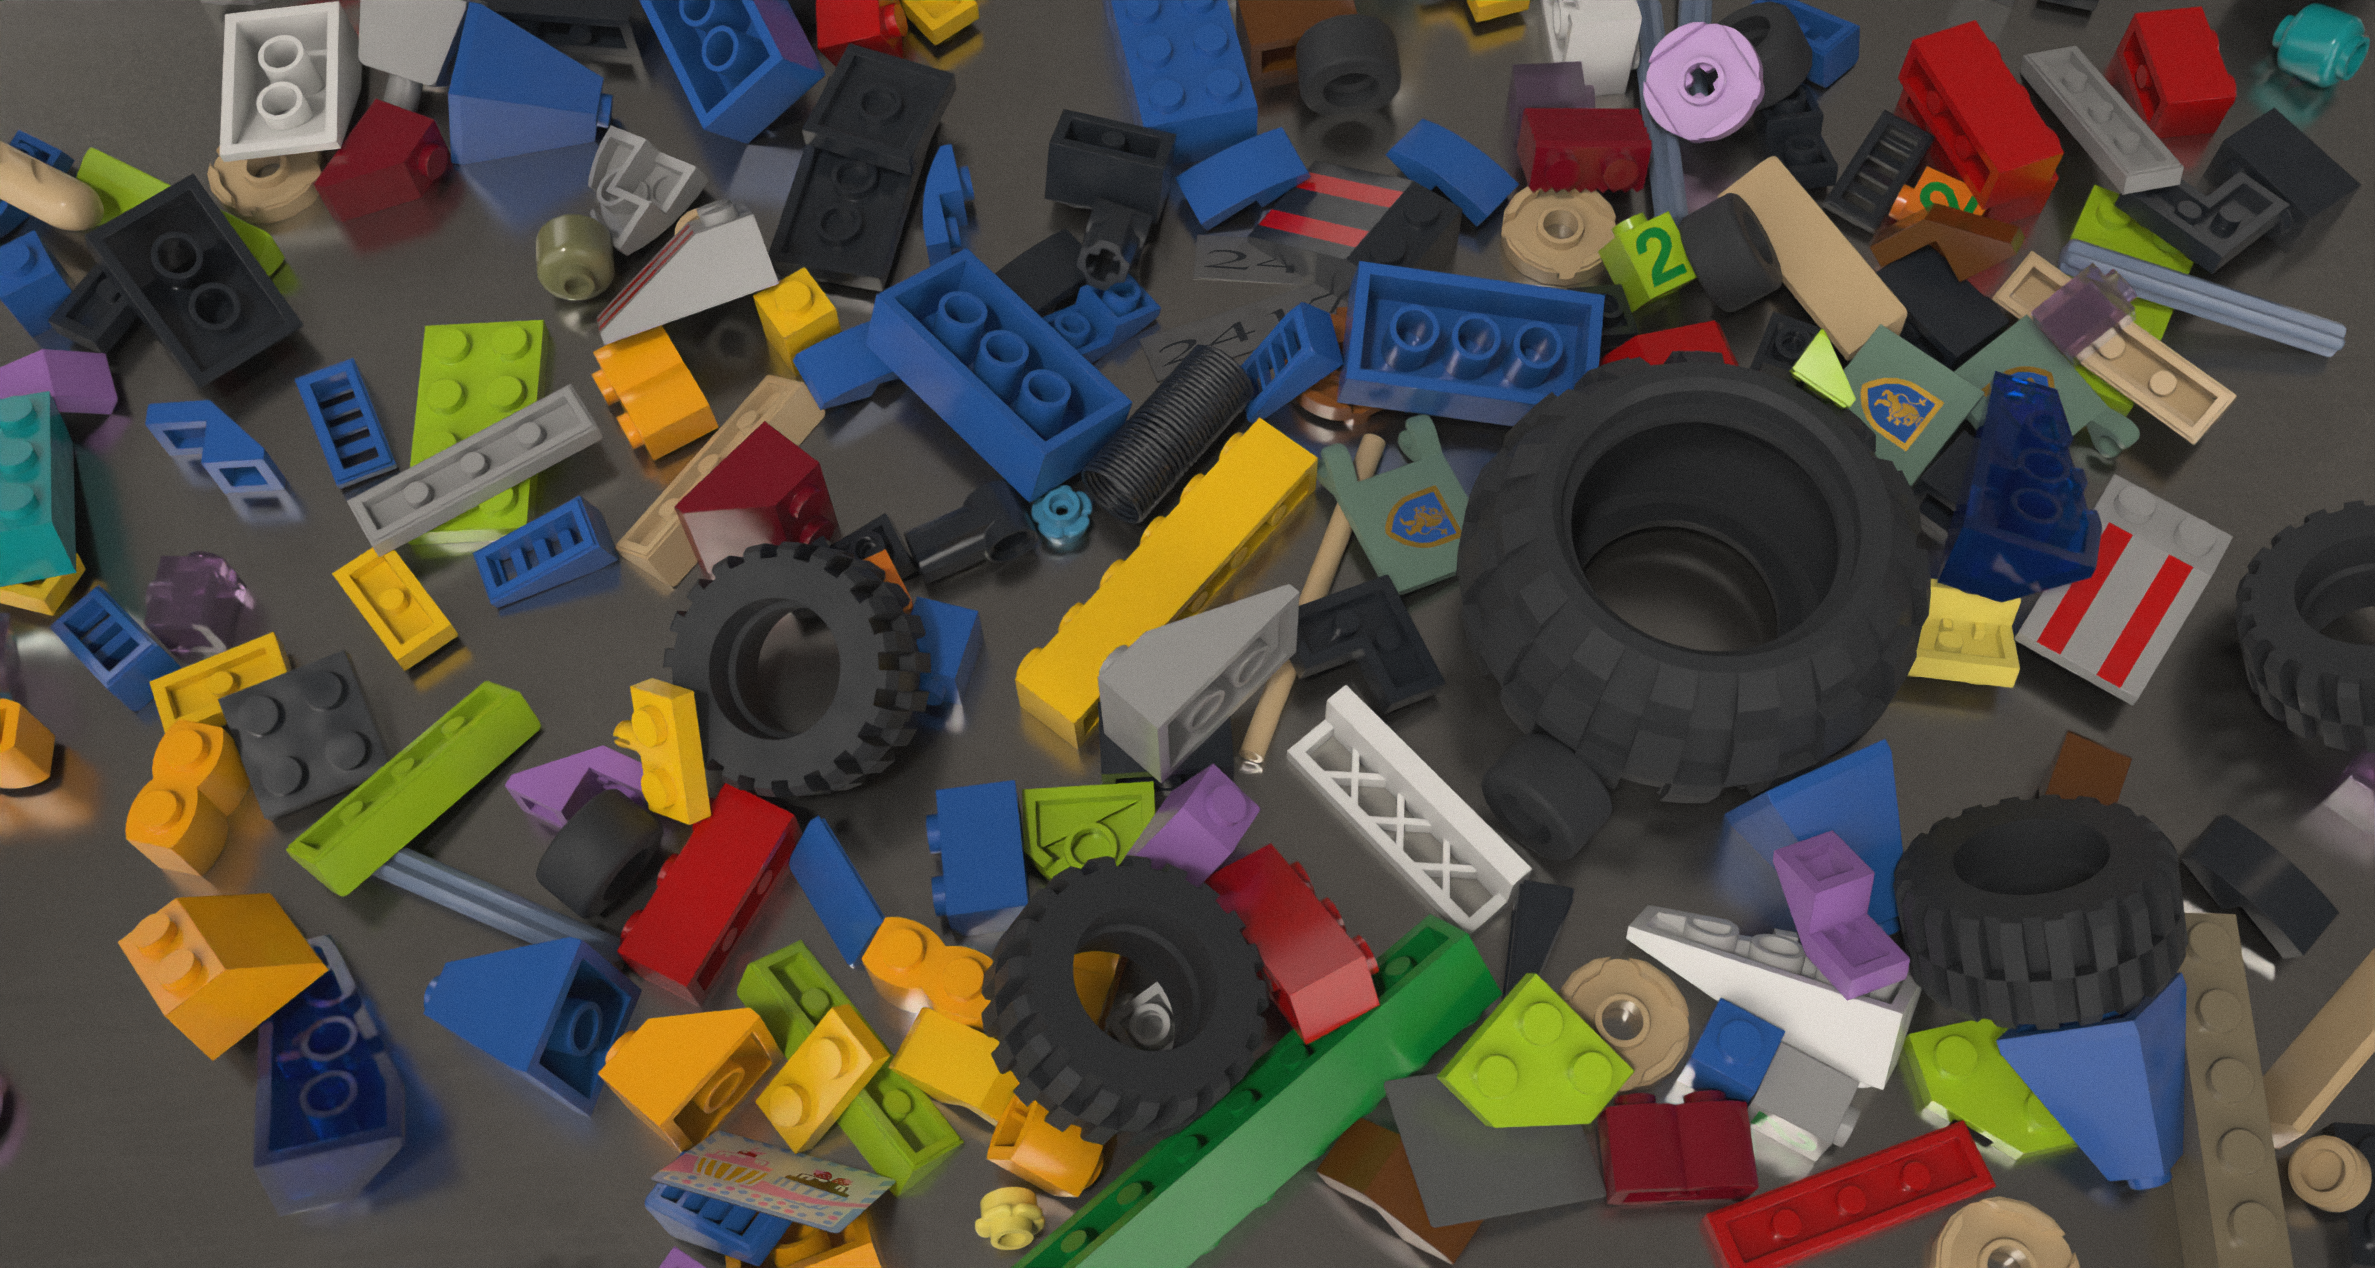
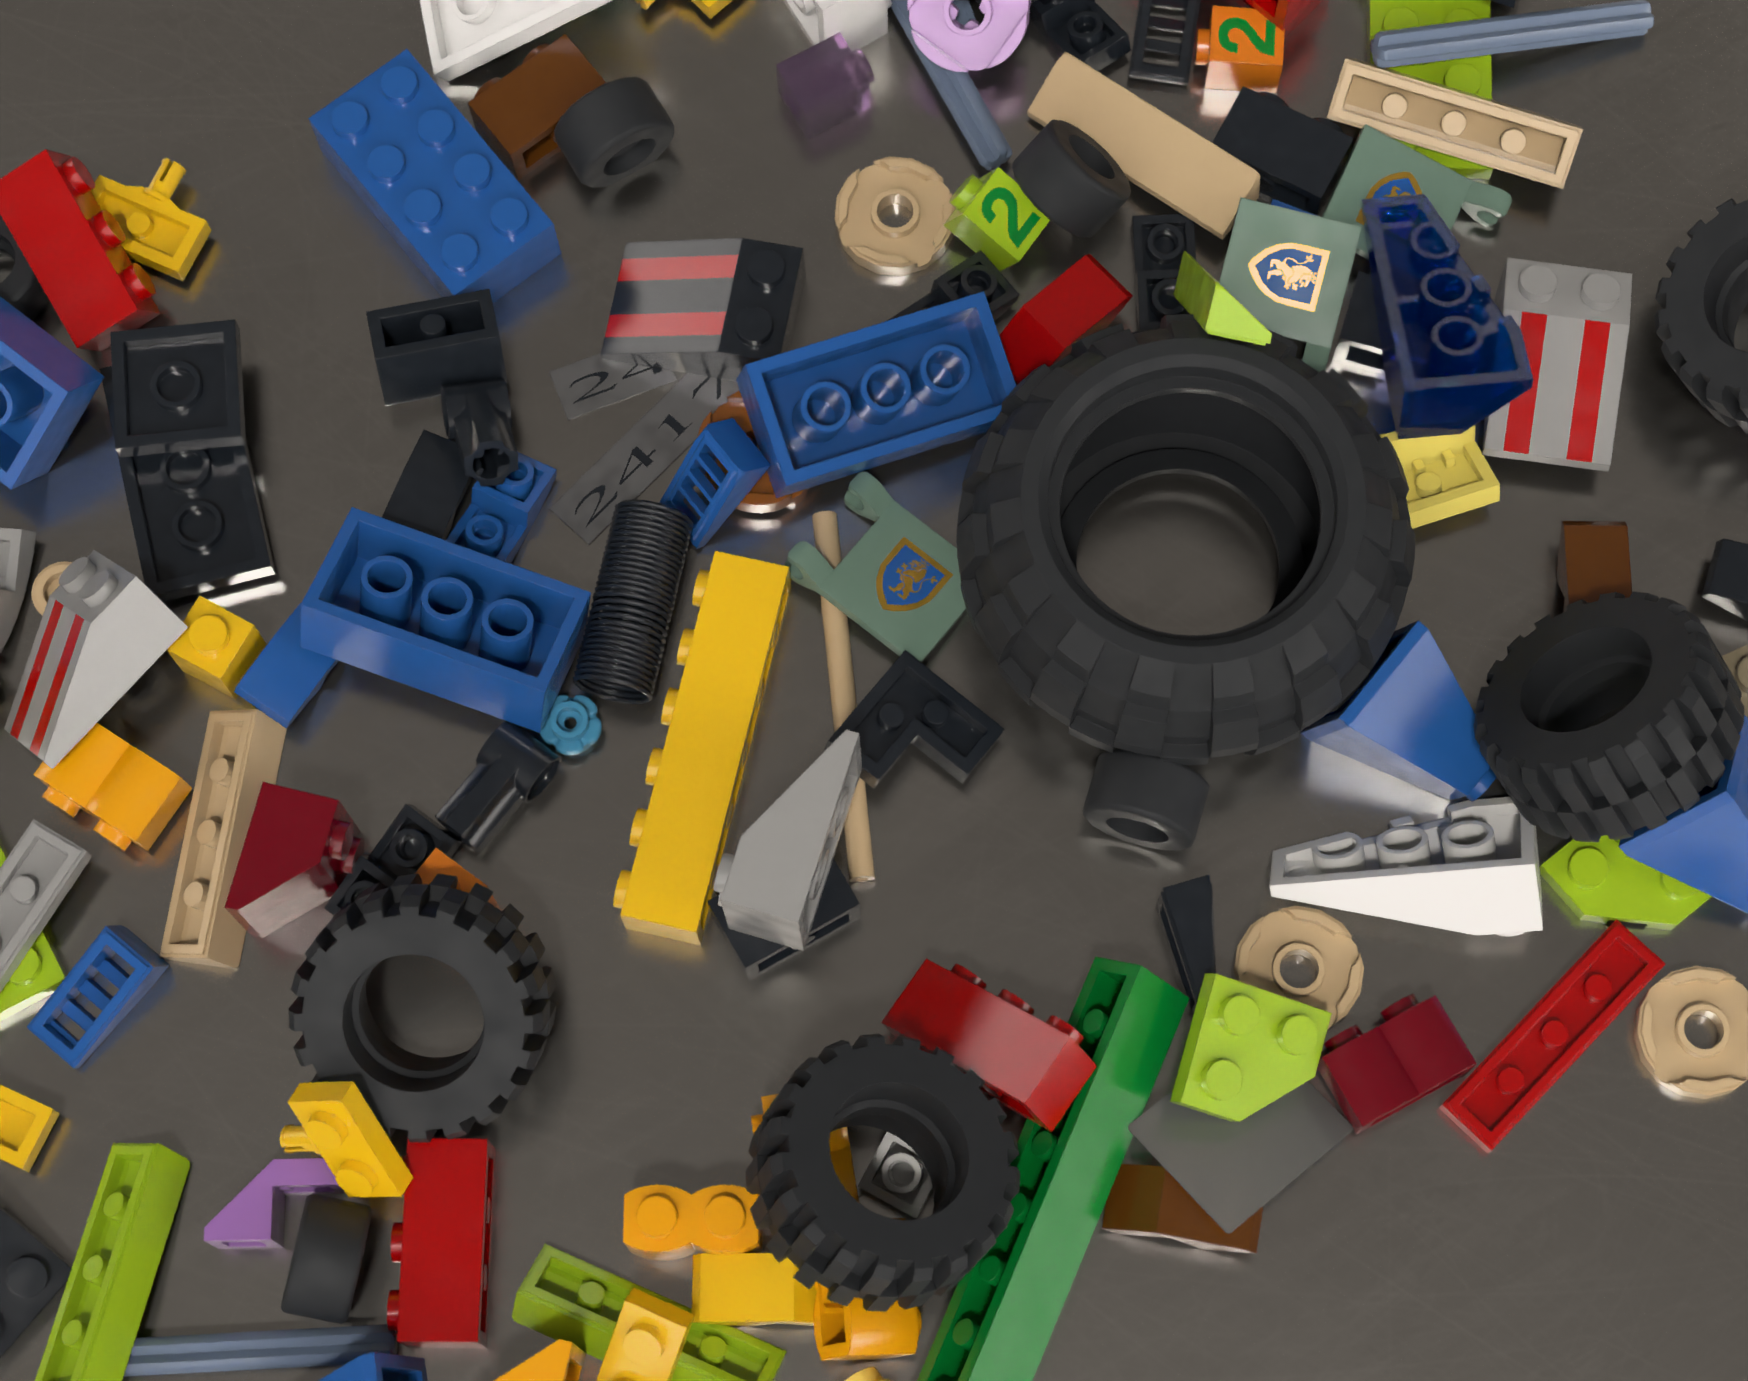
camera: 25 degrees left, 10 degrees up
blue slope [789,816,885,967] -> none
blue brick [911,596,984,705] -> none
blue slope [923,144,975,266] -> none
blue brick [926,780,1031,938] -> none
lime plate [1022,781,1156,881] -> none
medium lavender slope [1122,763,1261,887] -> none
blue slope [1175,127,1311,231] -> none
white fence [1287,685,1532,939] -> none
blue slope [1385,118,1519,227] -> none
dark red brick [1517,108,1652,193] -> none
blue brick [1677,998,1785,1104] -> none
light grey brick [1747,1042,1861,1162] -> none
medium lavender slope [1773,830,1910,1001] -> none
reddish brown slope [1870,203,2025,282] -> none
brick [2031,263,2138,368] -> none

